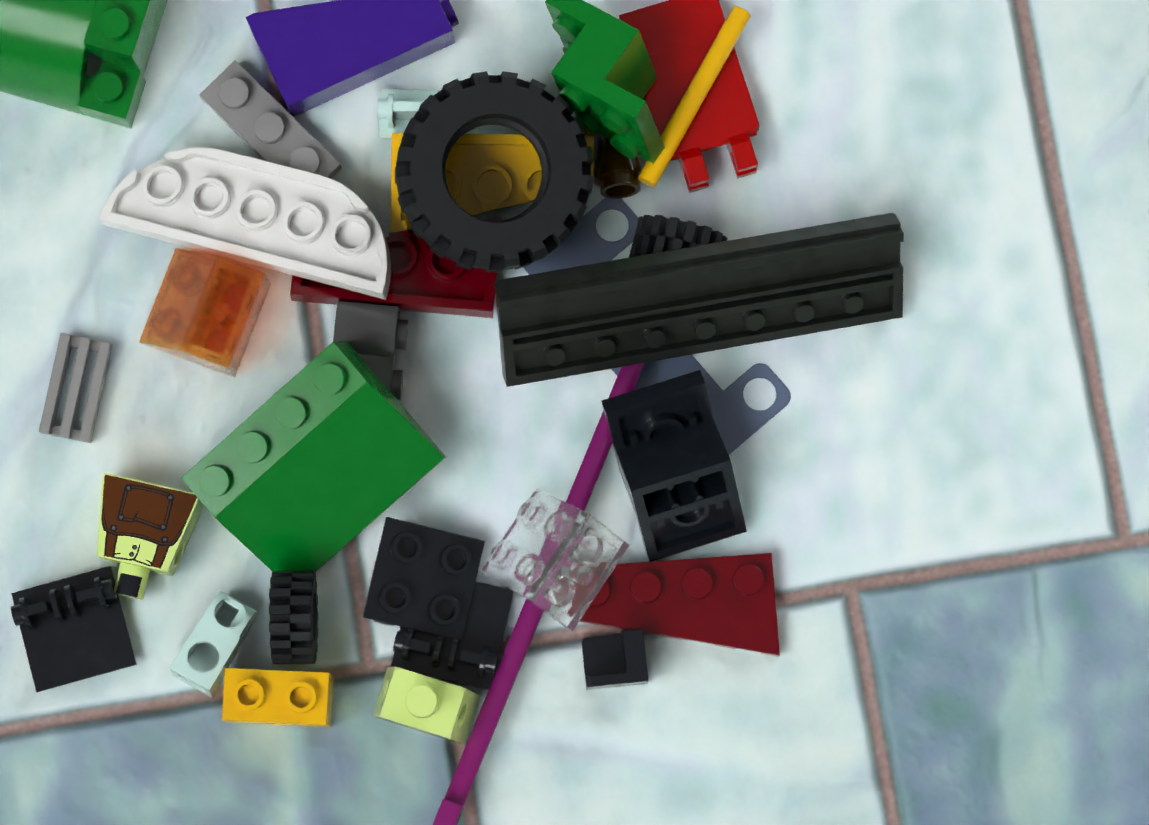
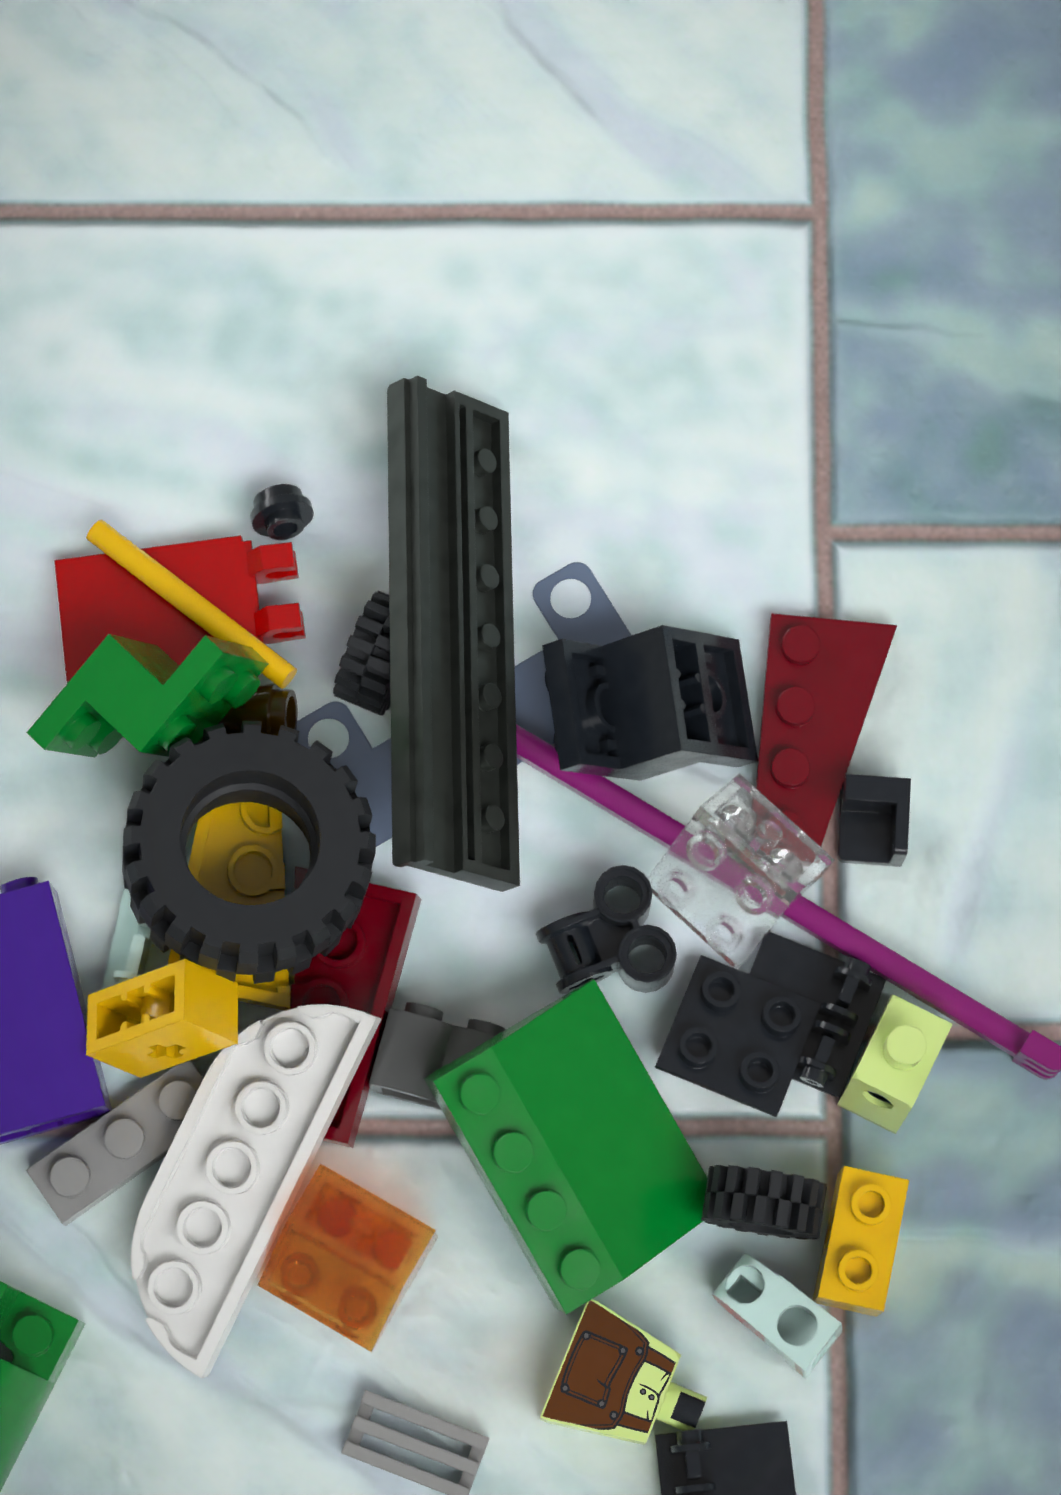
camera: 80 degrees left, 5 degrees down
none -> yellow brick [86,959,238,1078]
none -> black plate [250,484,314,540]
none -> black piece [536,865,677,994]

